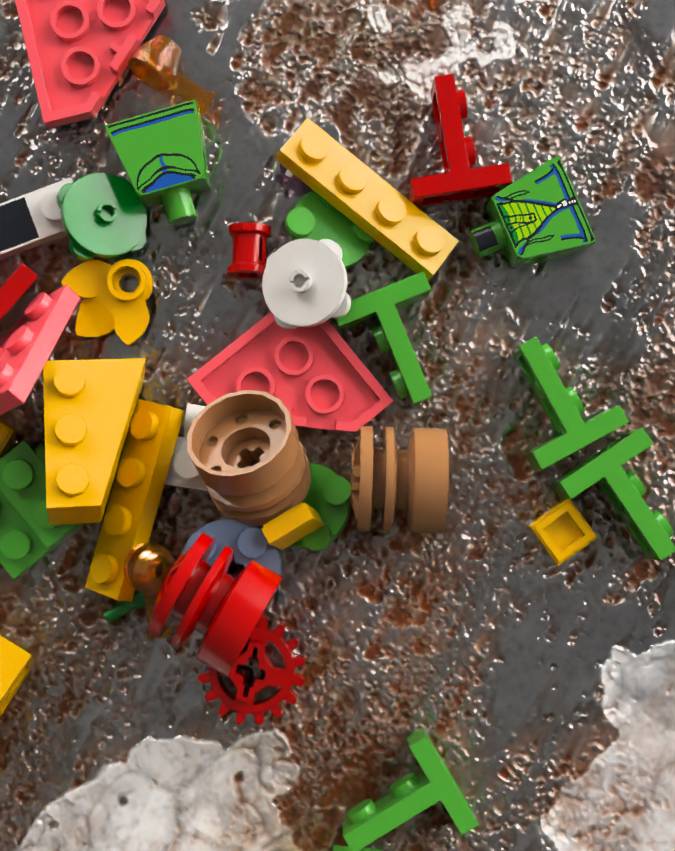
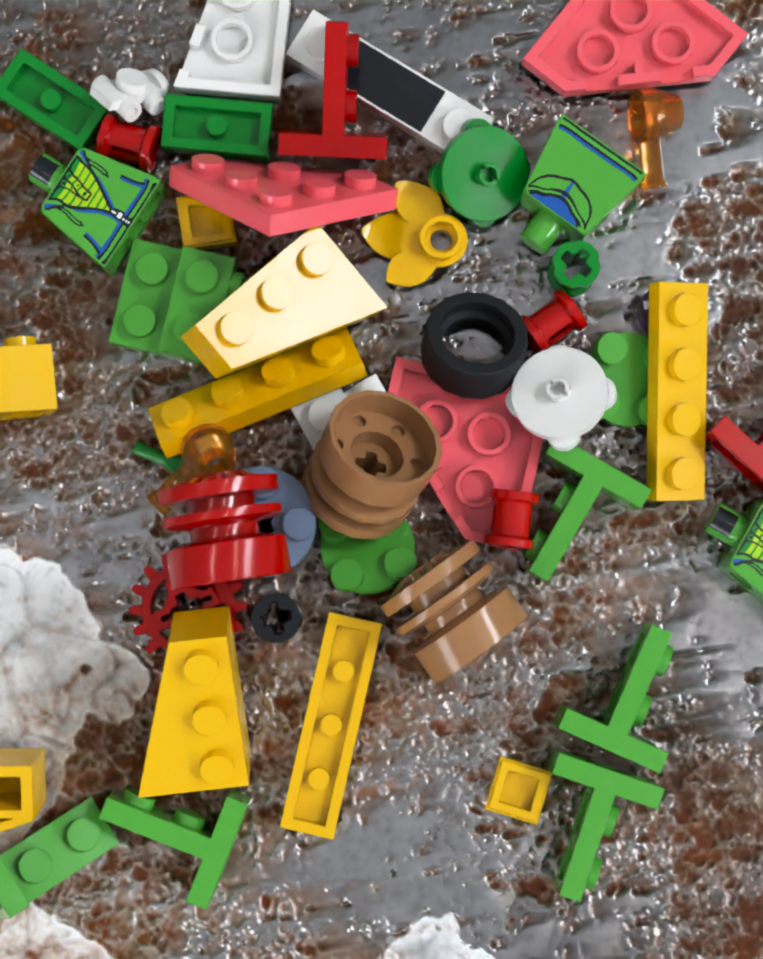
camera: 55 degrees right, 0 degrees up
yellow tile [261,502,325,550] -> none
none -> yellow wedge [138,606,251,798]
none -> black bush [251,593,303,643]
none -> yellow plate [280,612,382,840]
none -> black tyre [421,292,528,399]
none -> red bush [484,488,540,550]
none -> green bush [547,240,601,297]

